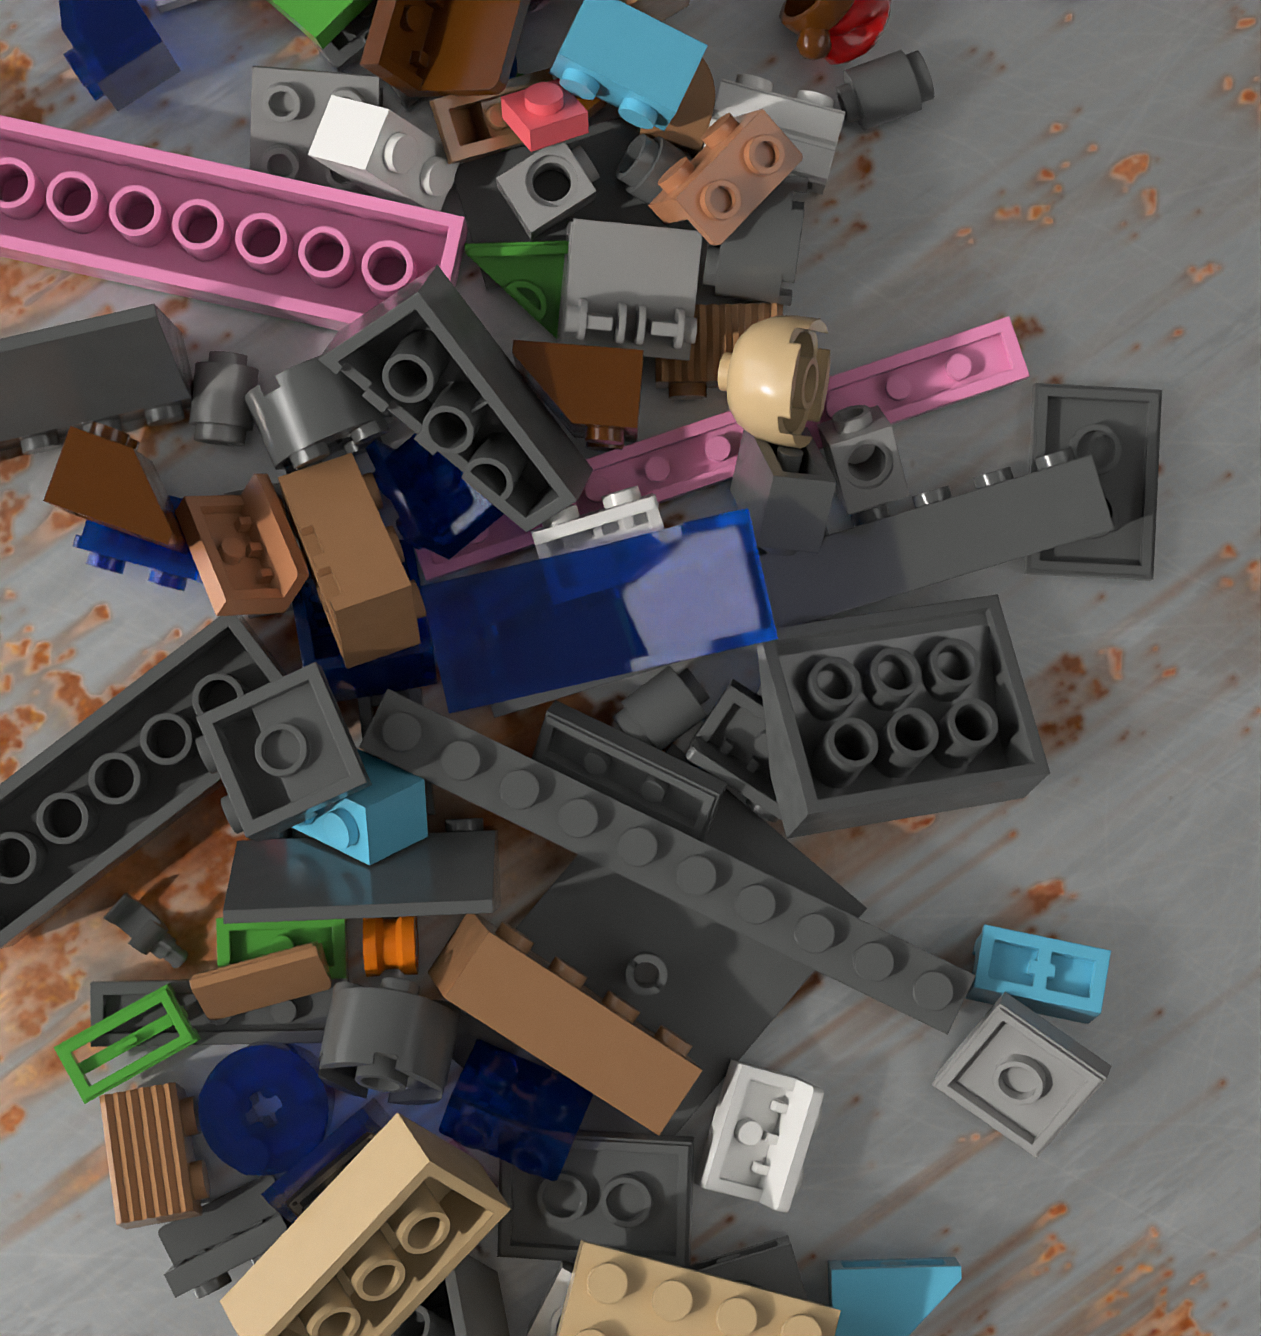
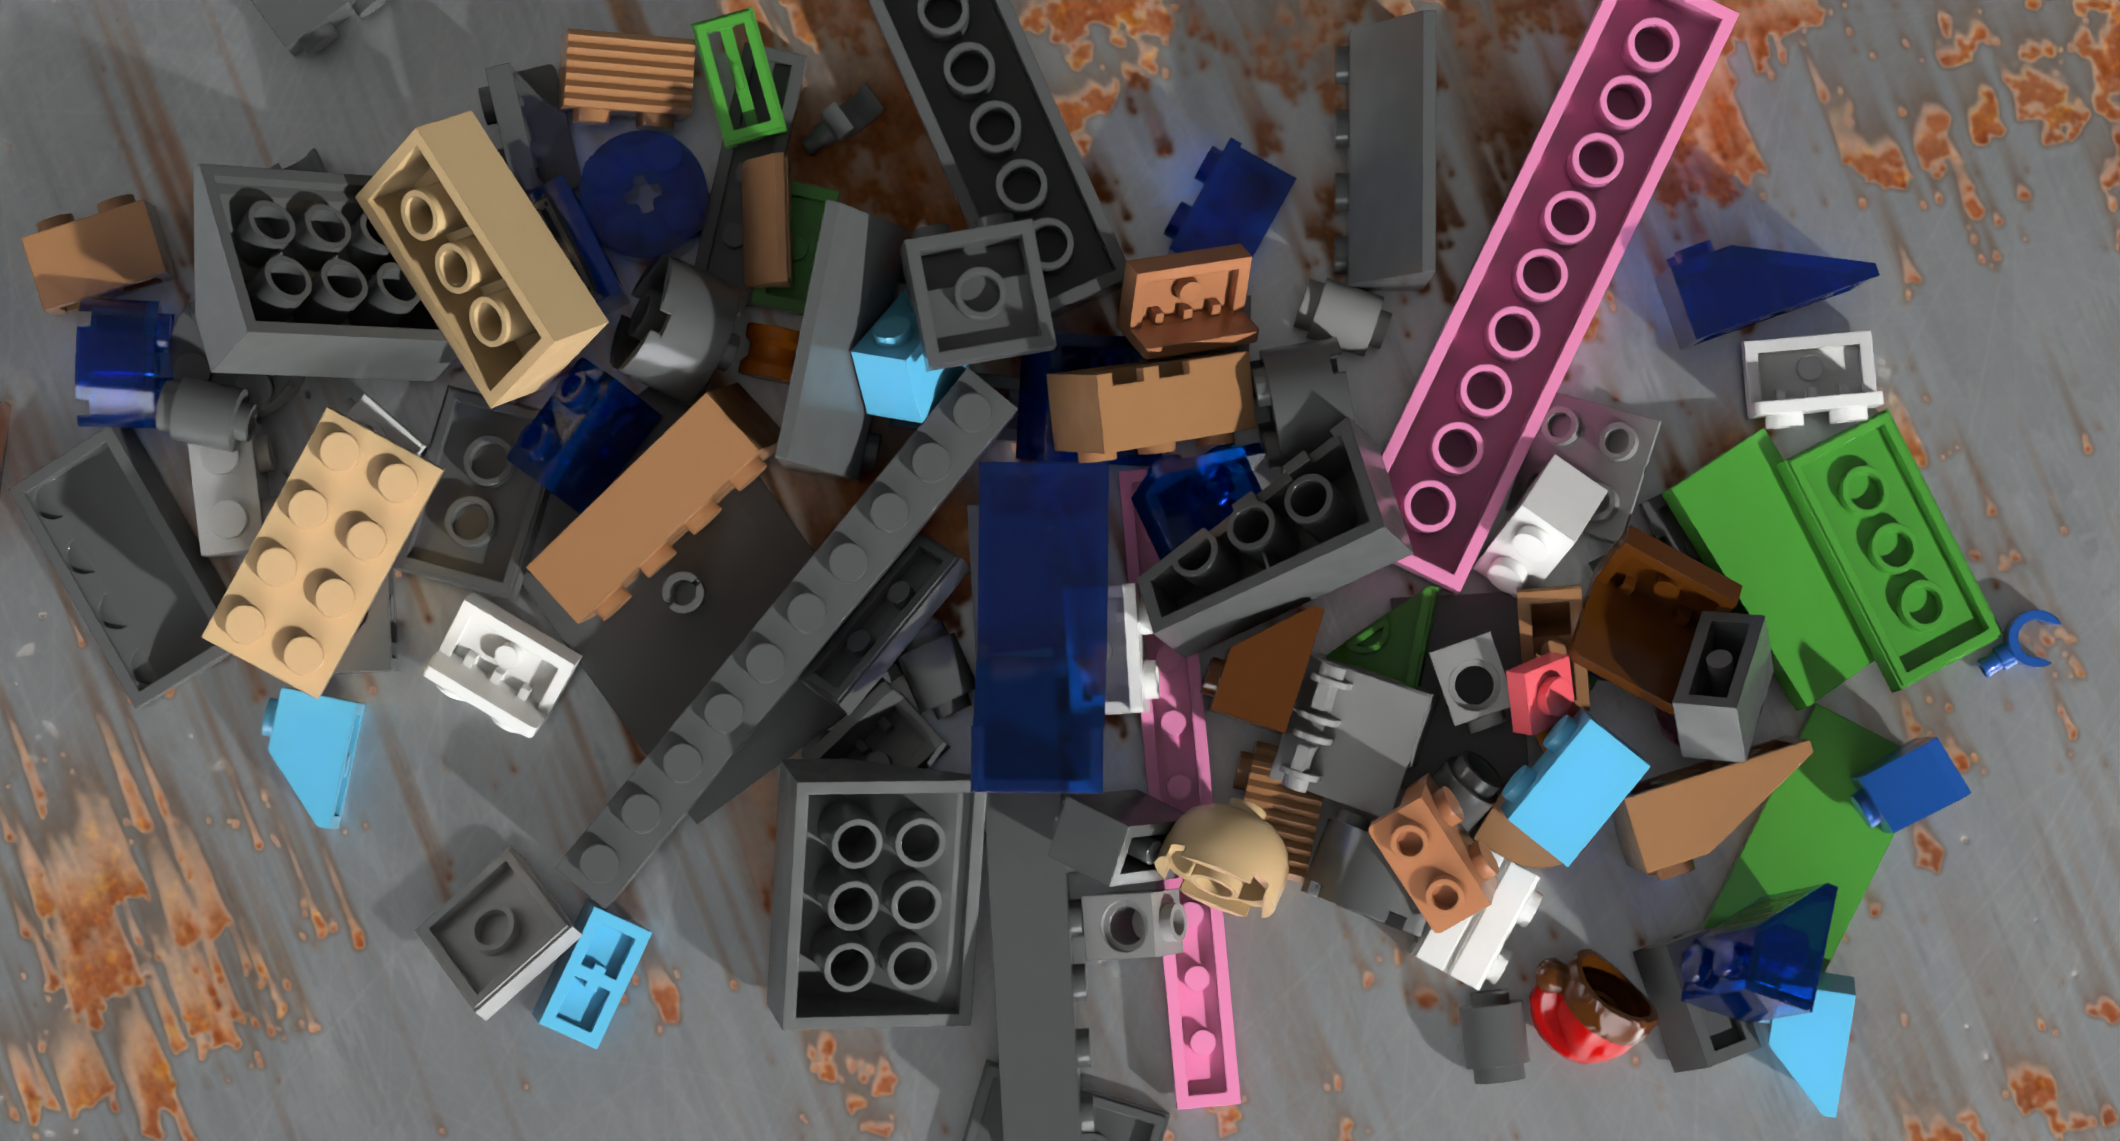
camera: 105 degrees right, 0 degrees up
reddish brown slope [43,421,189,555] -> none

